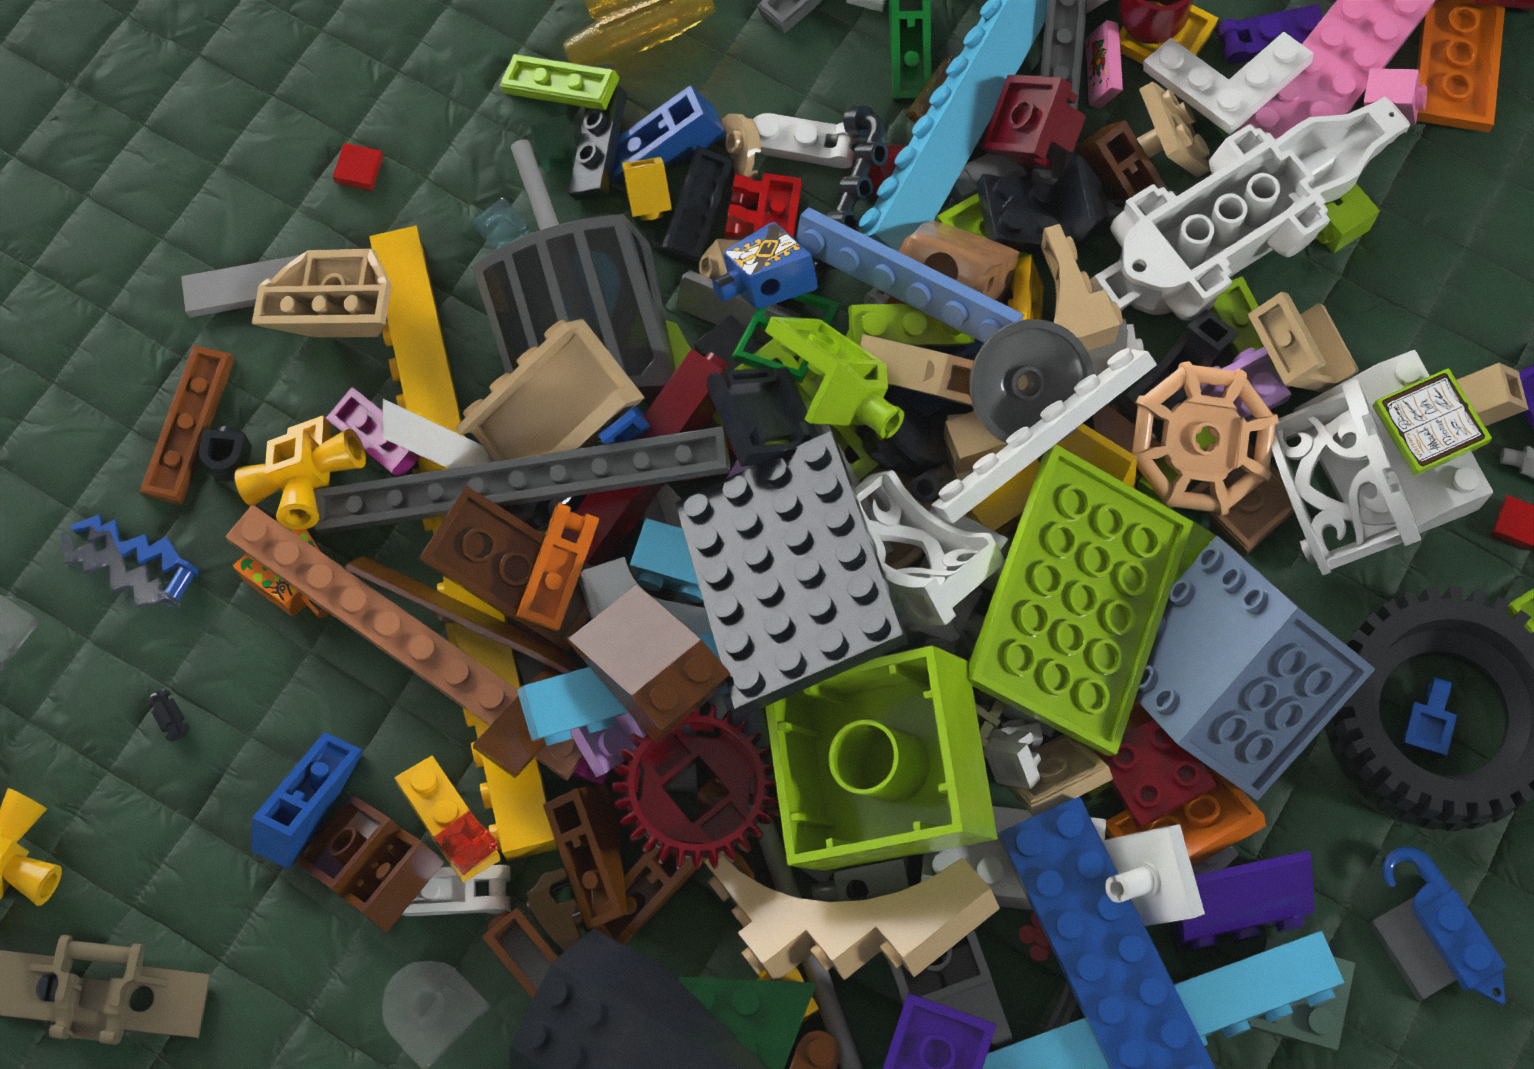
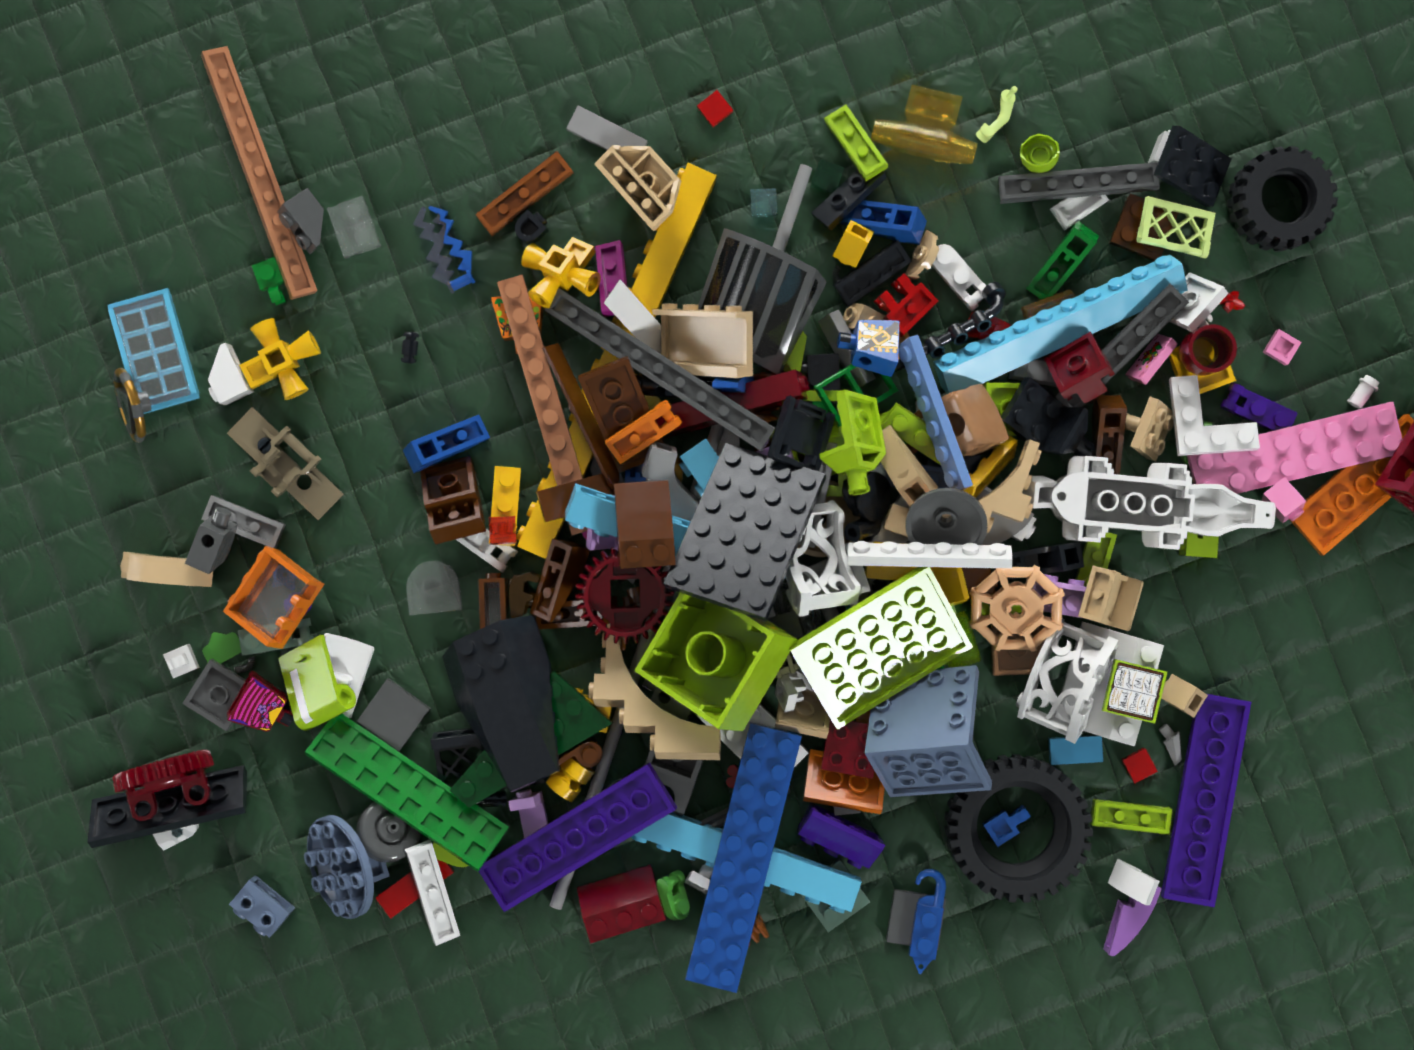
camera: 35 degrees right, 20 degrees up
white tile [1102,824,1205,926] -> none
none -> dark azure tile [1048,735,1103,765]

